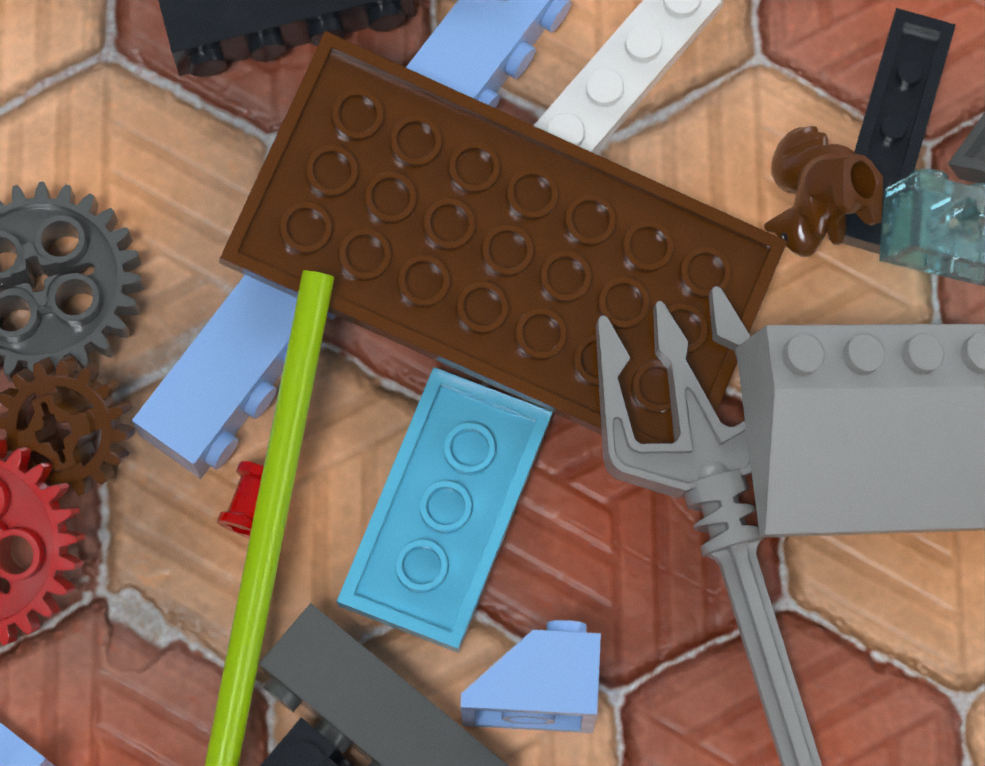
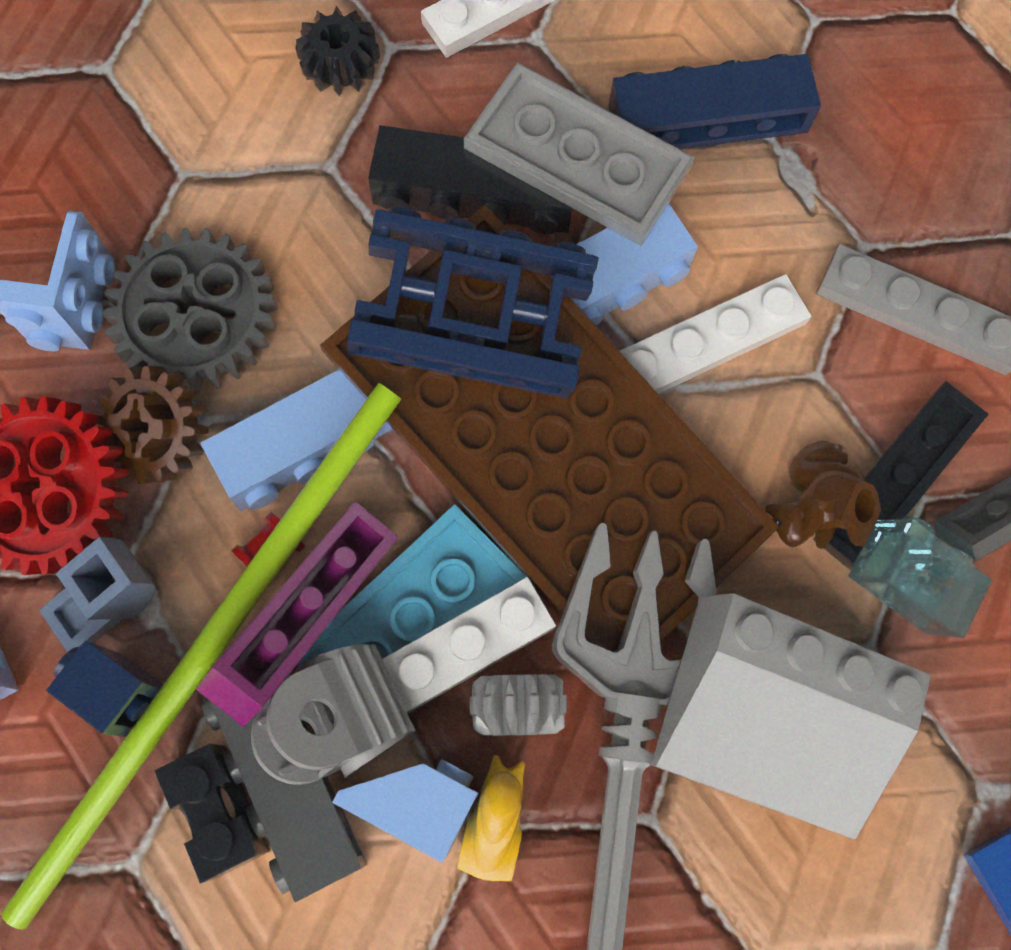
camera: 20 degrees right, 0 degrees up
none -> sand blue brick [39,537,156,652]
none -> dark blue brick [45,640,163,737]
none -> magenta brick [196,501,398,727]
none -> light grey piece [251,644,415,785]
none -> dark blue fence [347,207,599,399]
none -> white plate [382,577,556,714]
none -> yellow animal [457,755,525,881]
none -> light grey gear [470,674,567,736]

